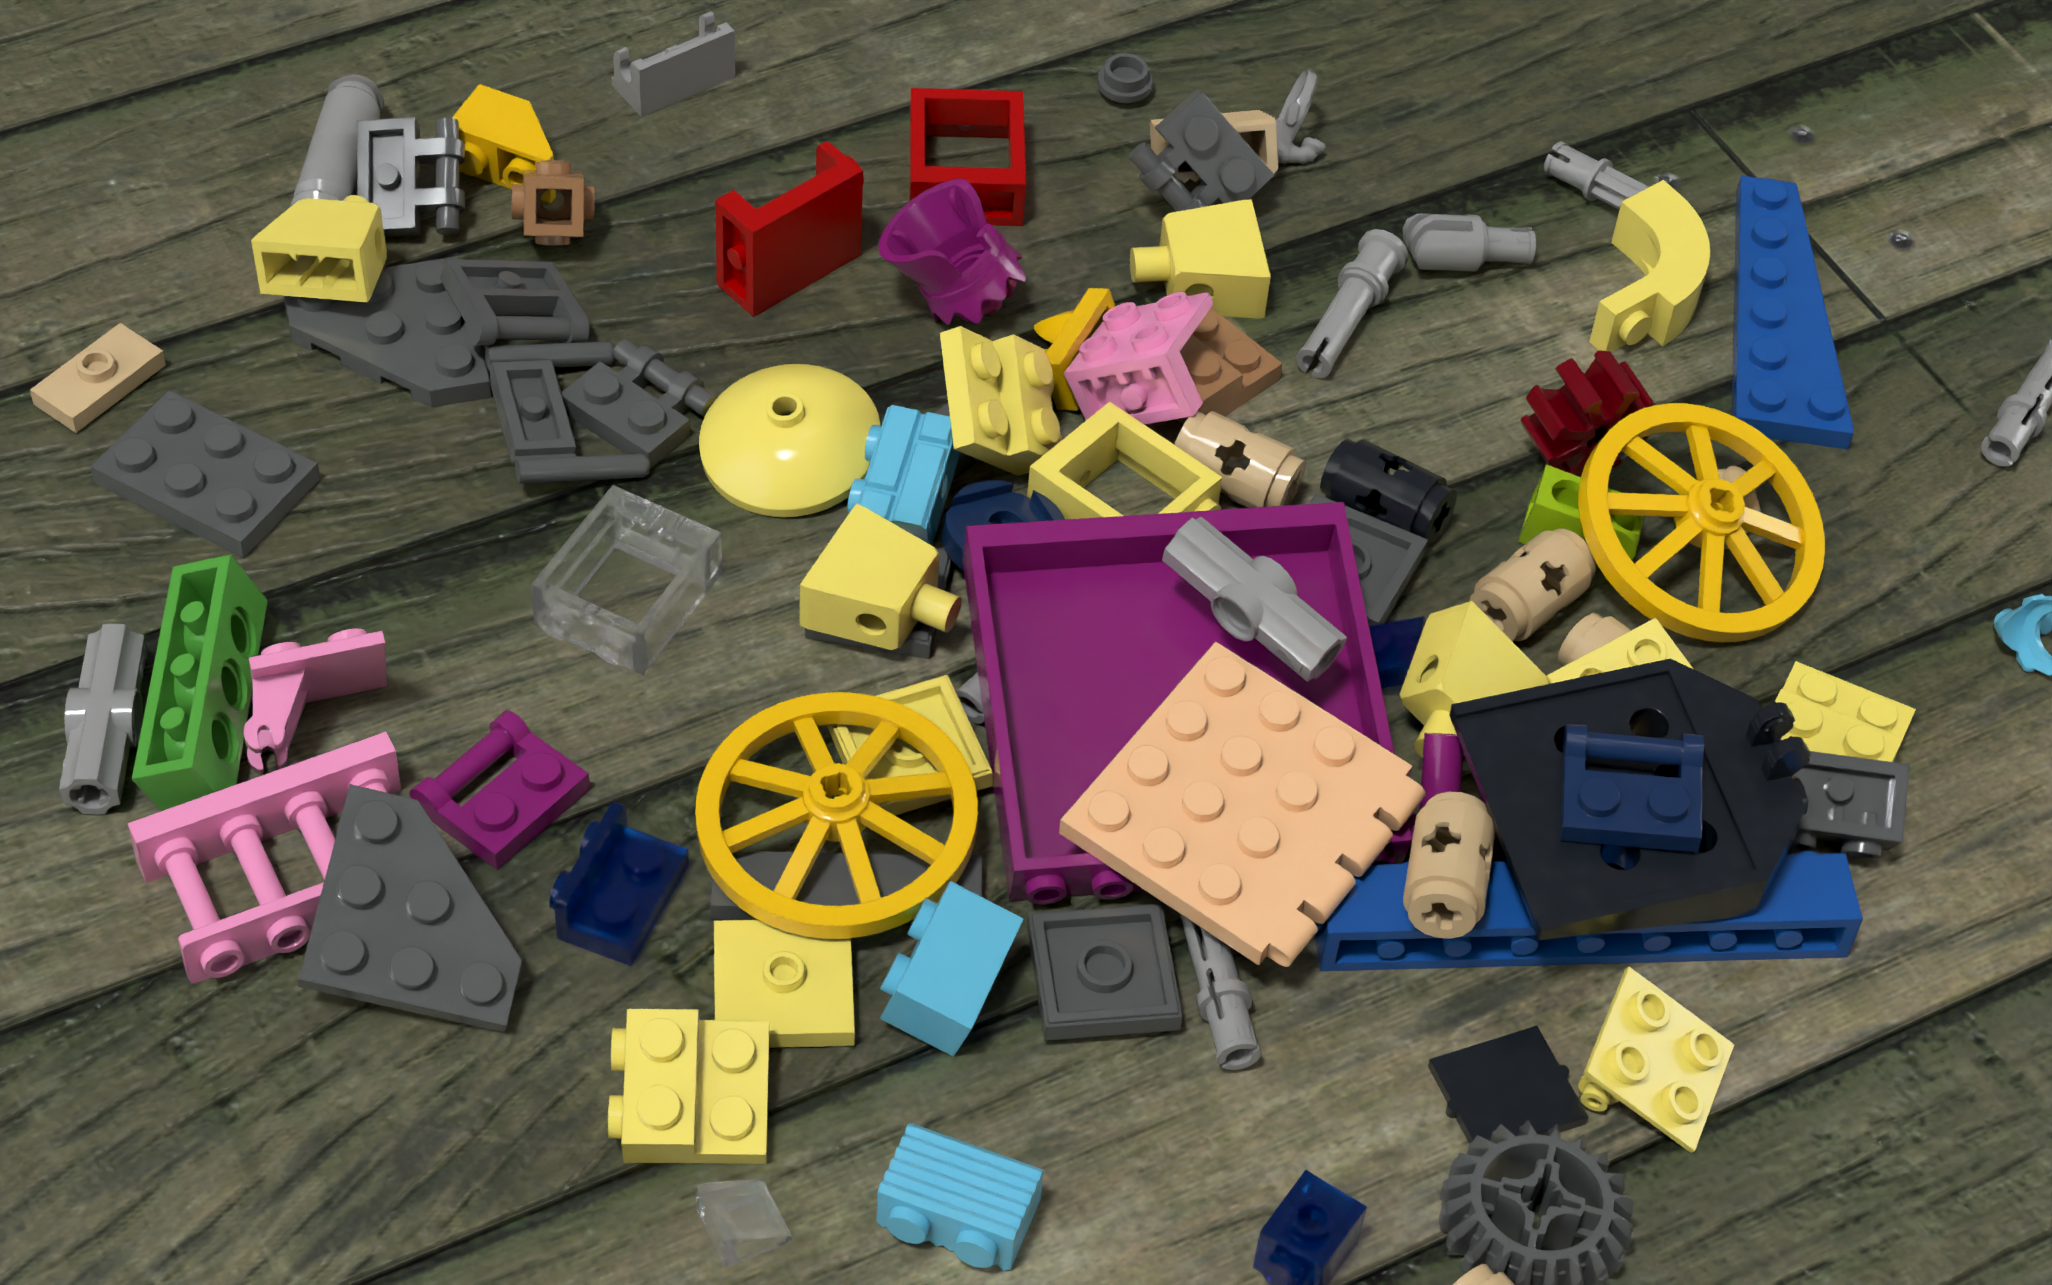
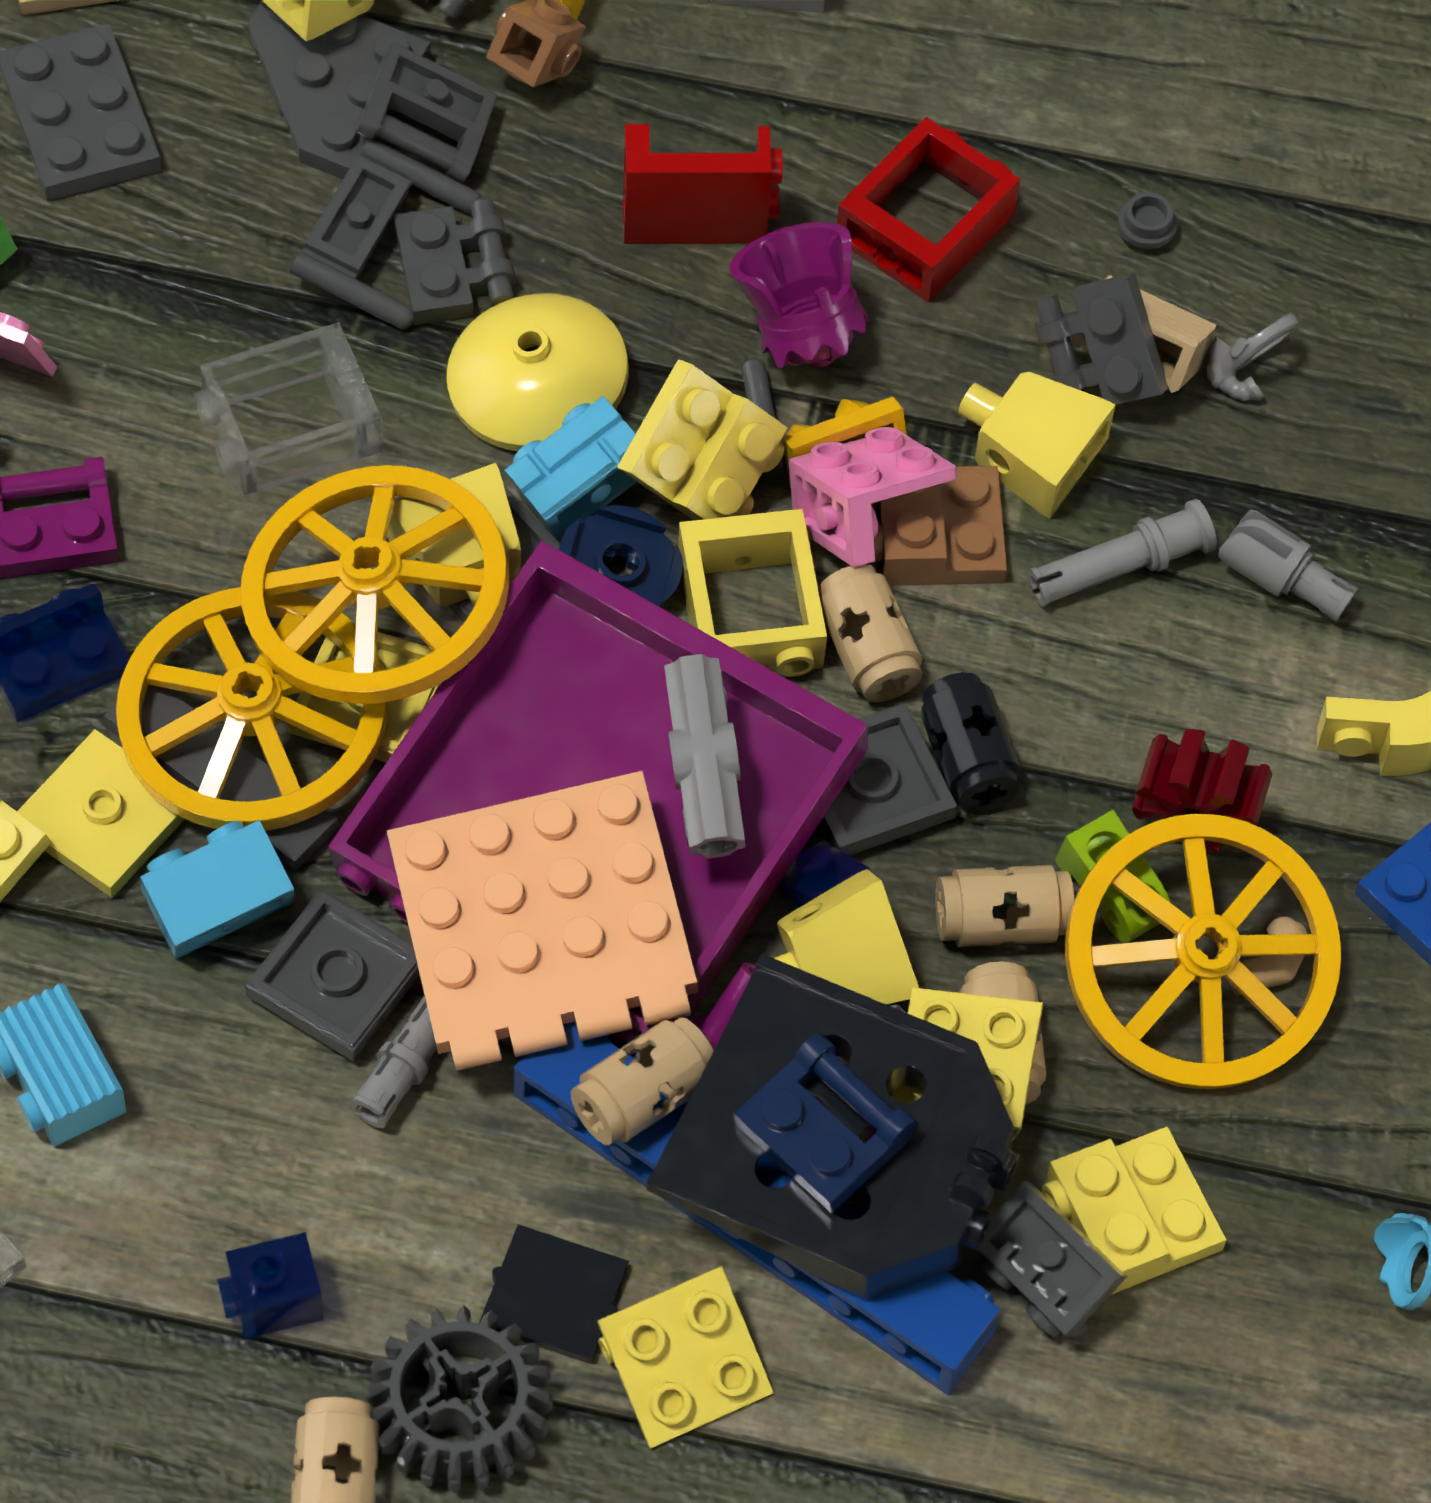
camera: 40 degrees right, 10 degrees up
none -> yellow wheel [241,465,509,704]

